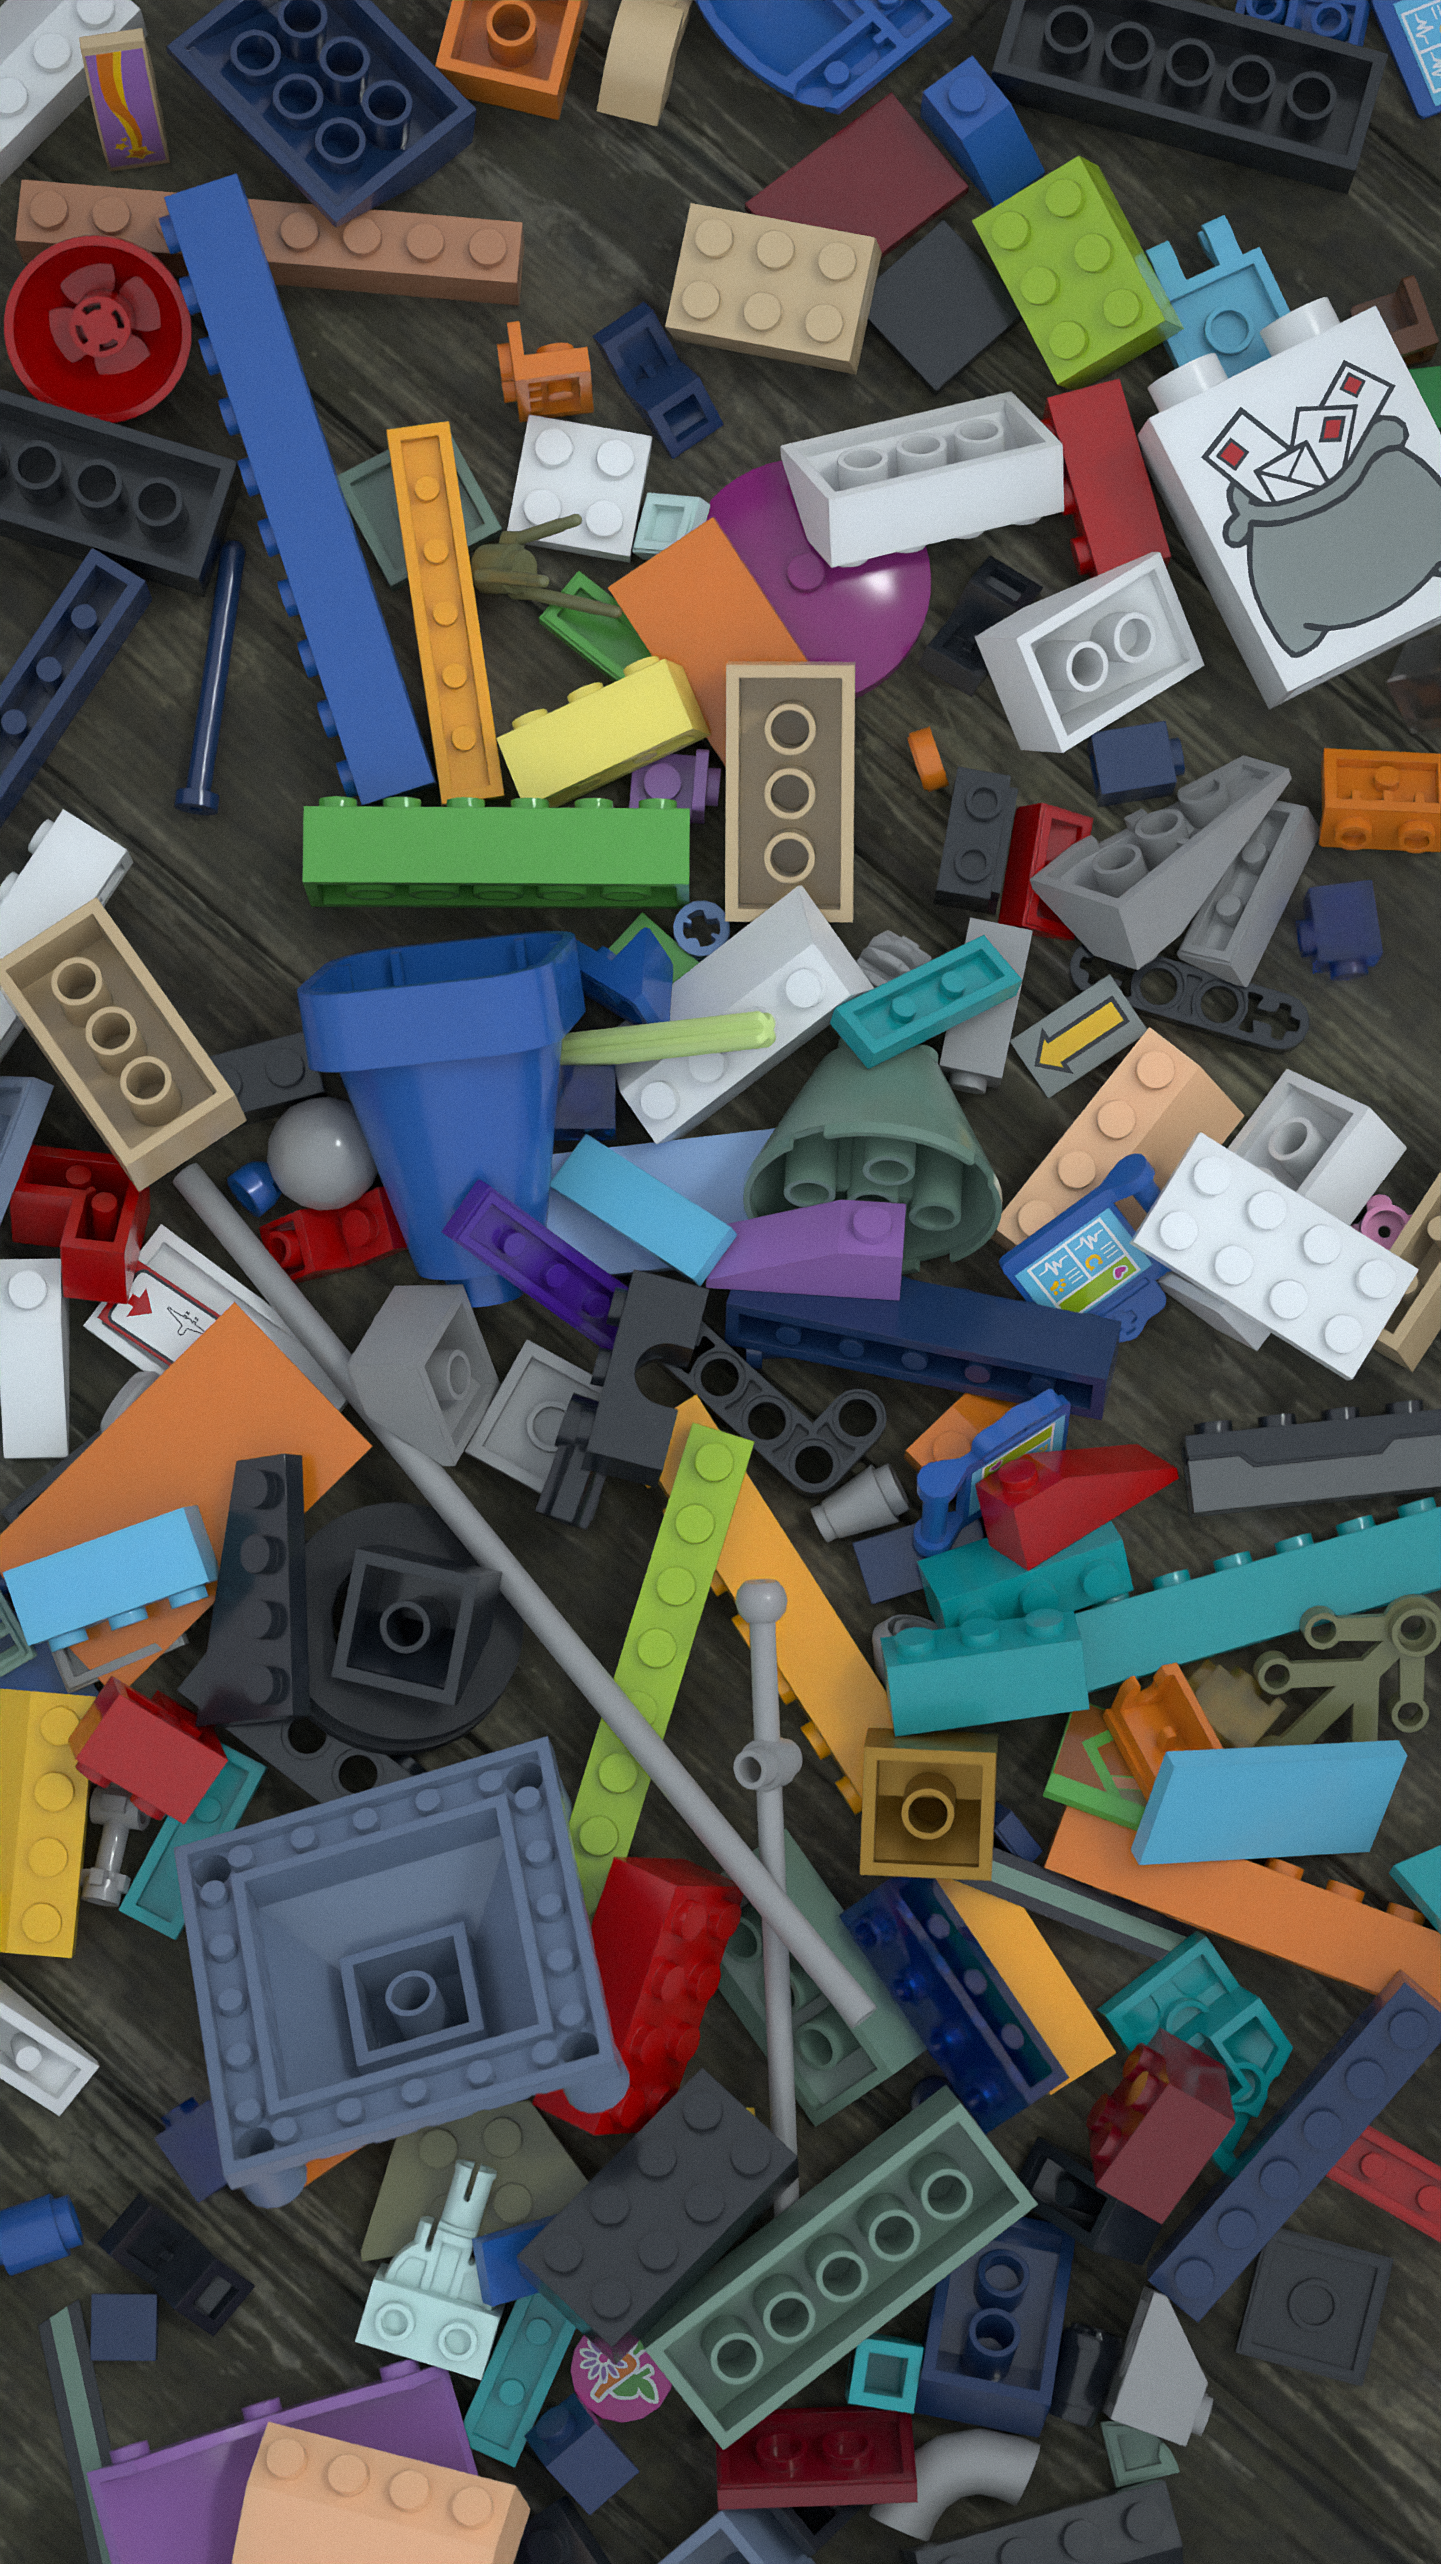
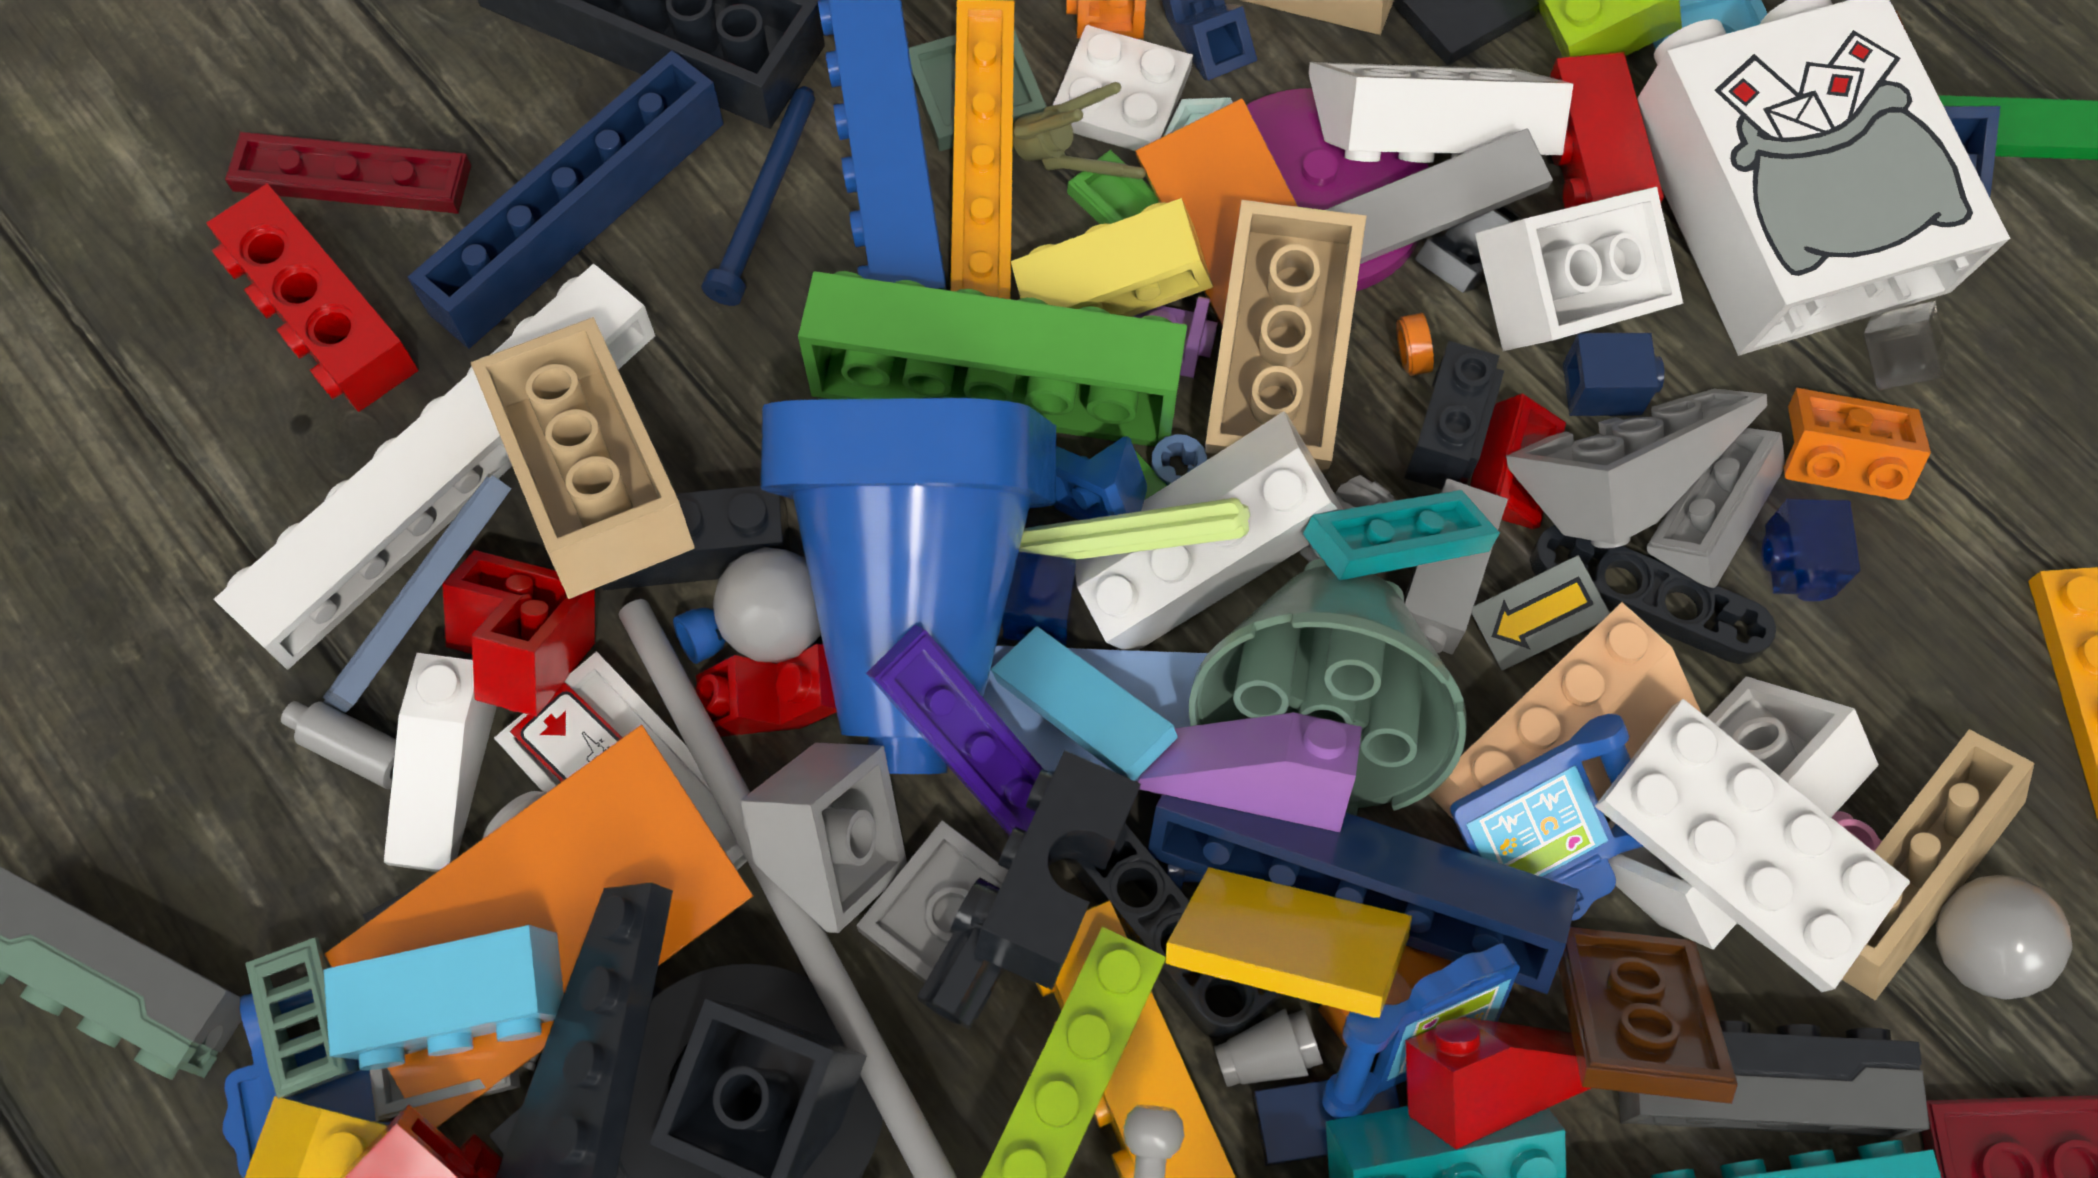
camera: 10 degrees right, 15 degrees down
none -> yellow tile [1165,867,1412,1018]
none -> light grey tile [1326,128,1553,264]
none -> reddish brown tile [1558,927,1738,1104]

